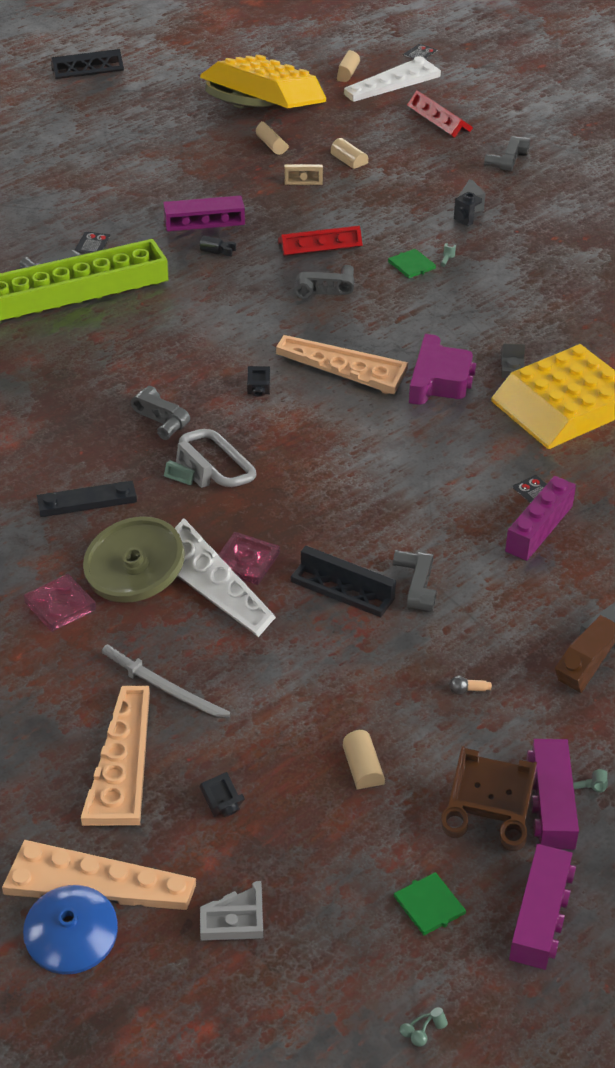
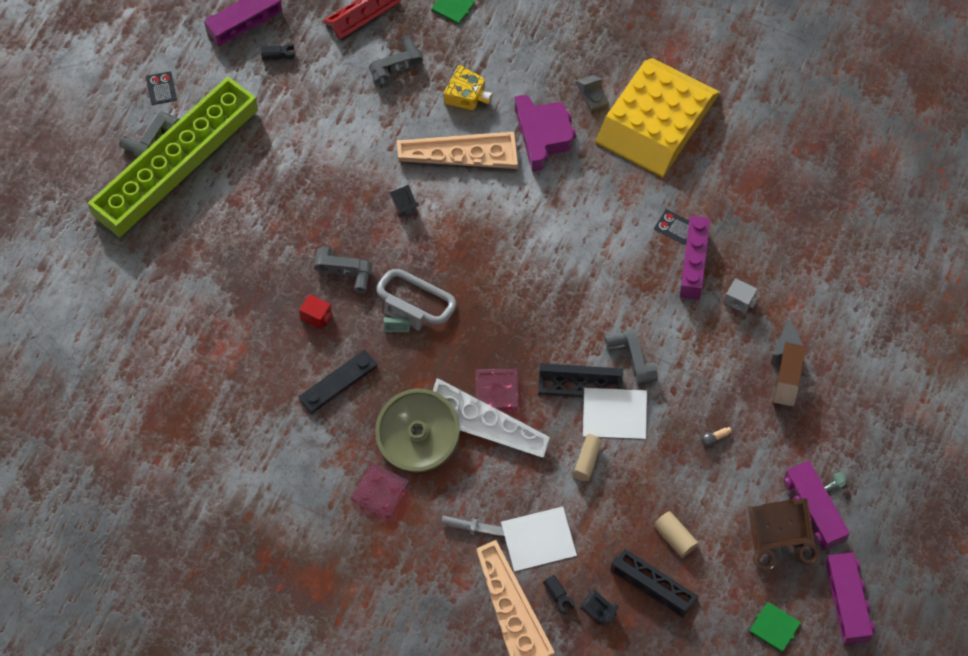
camera: 25 degrees left, 20 degrees up
none -> red brick [299,294,333,329]
none -> yellow torso [444,65,493,110]
none -> white sticker [501,507,577,571]
none -> black bar [543,575,575,614]
none -> tan brick [572,434,602,481]
none -> white sticker [583,388,647,439]
none -> black fence [610,549,698,618]
none -> light grey brick [724,278,758,314]

